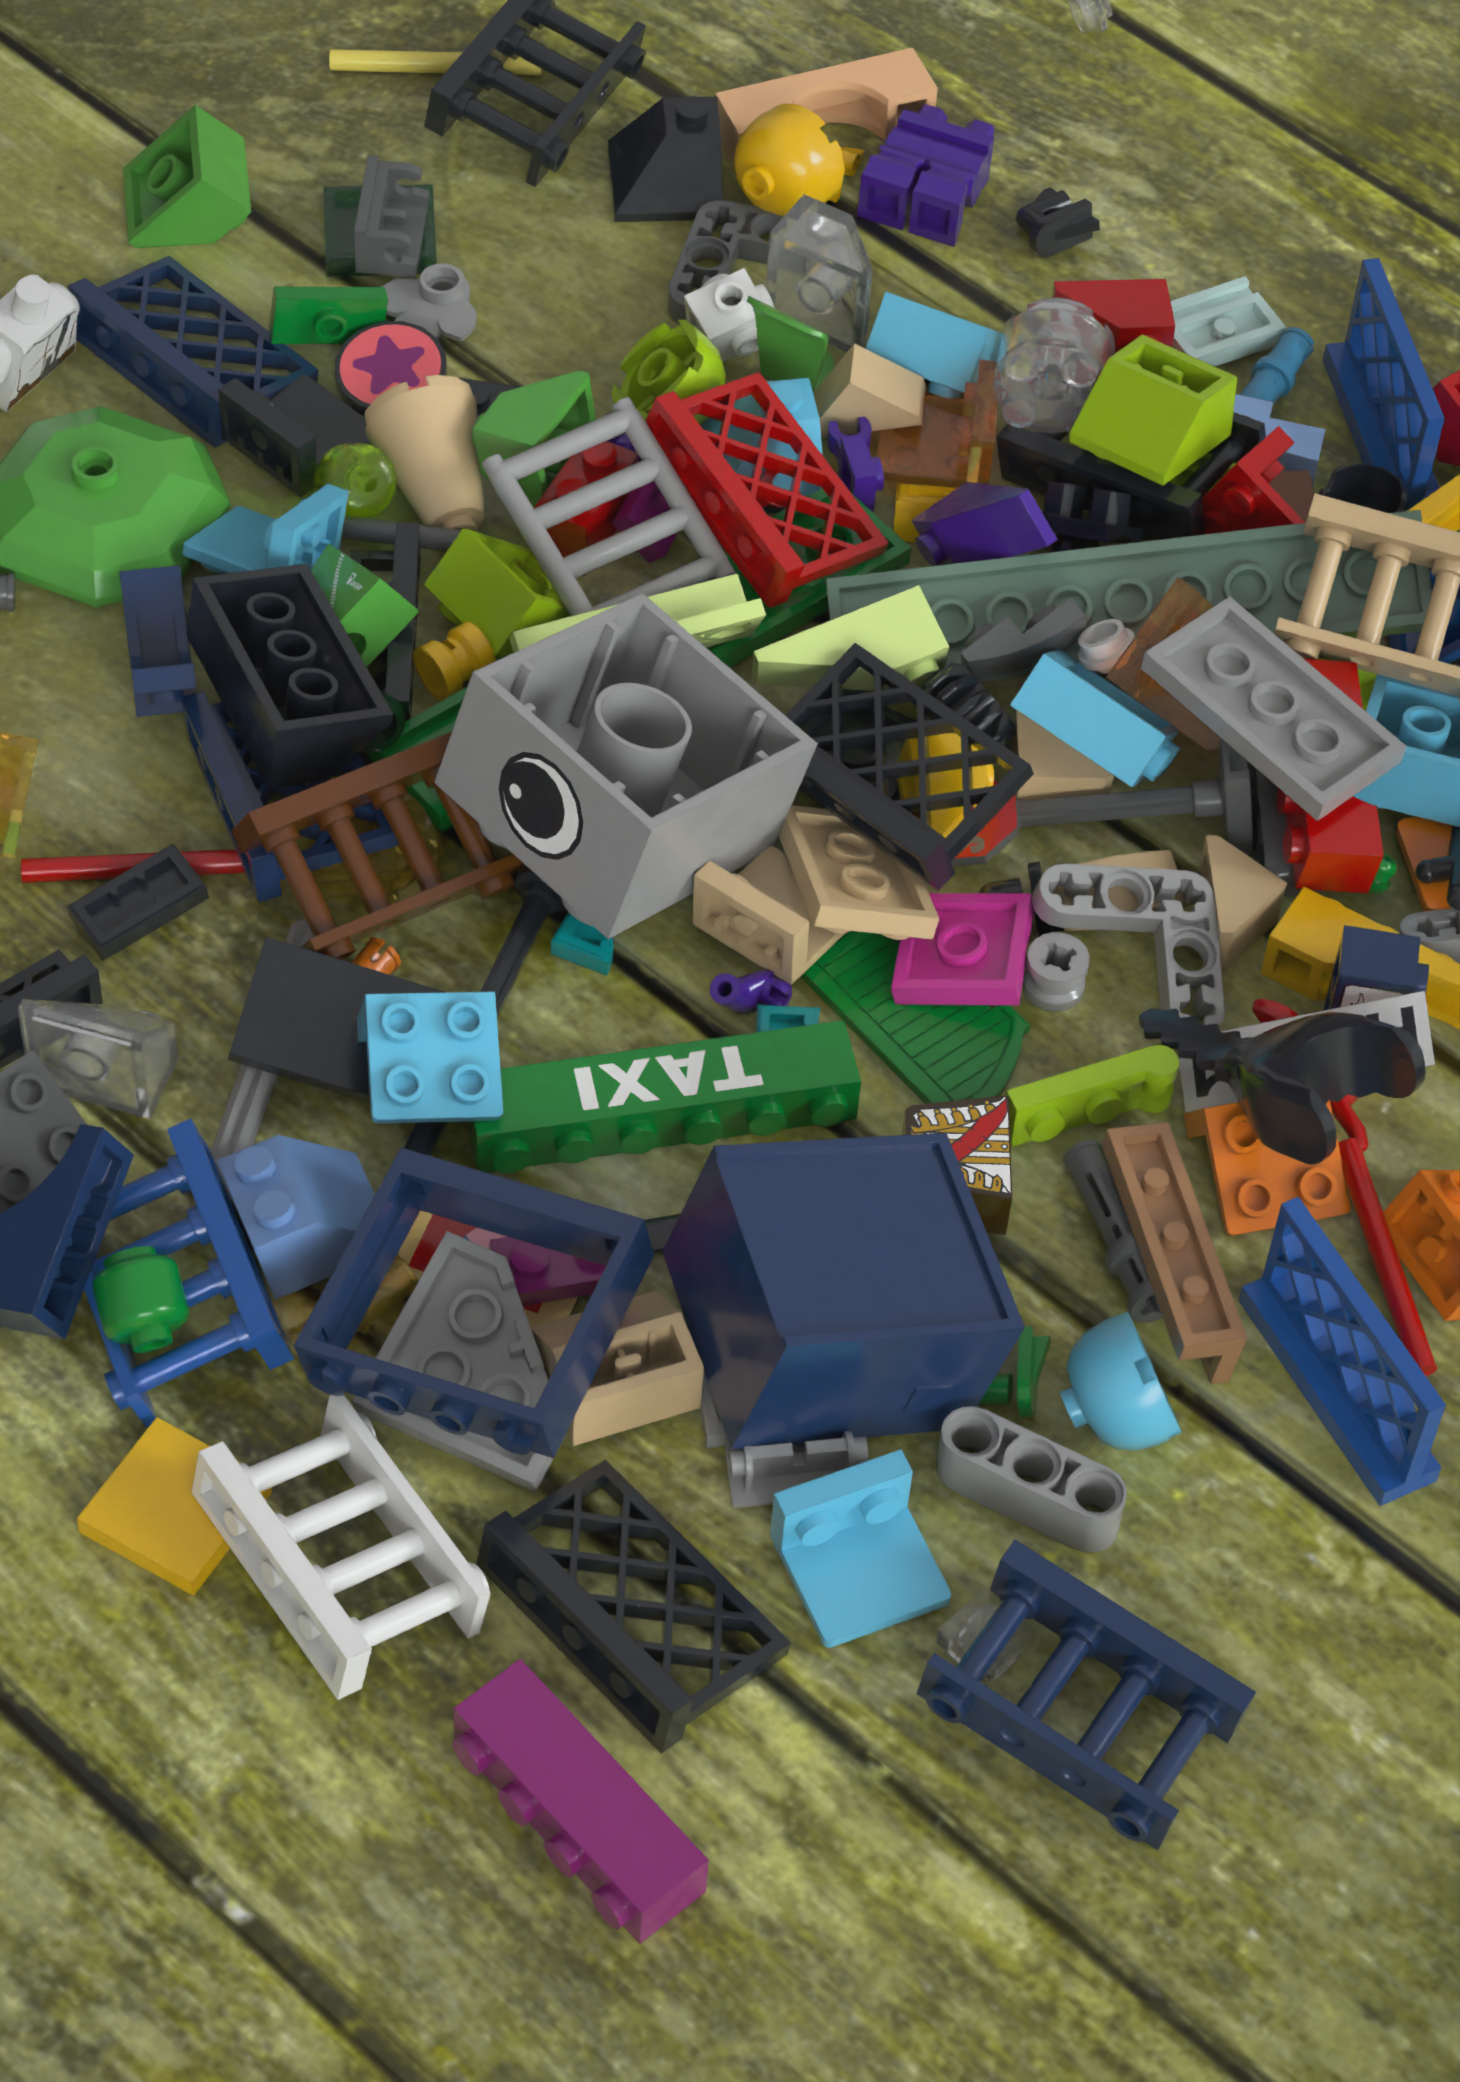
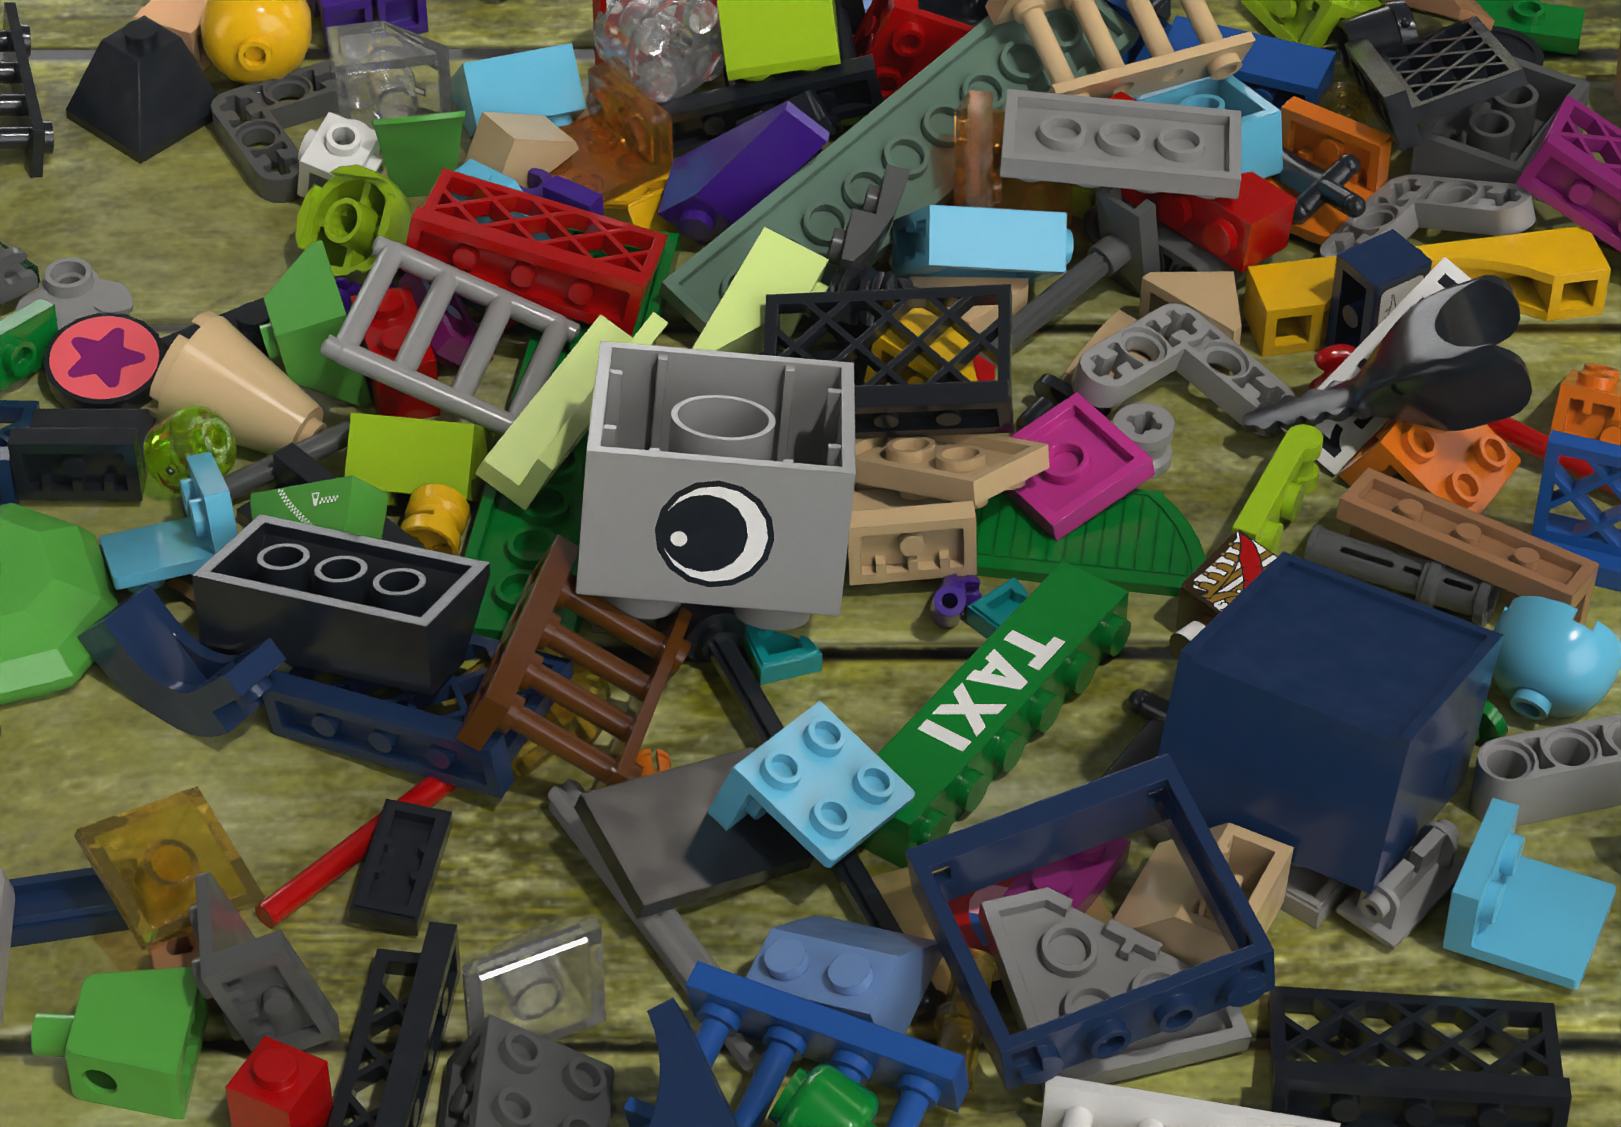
camera: 40 degrees left, 10 degrees down
white plate [1078,619,1138,673] -> none

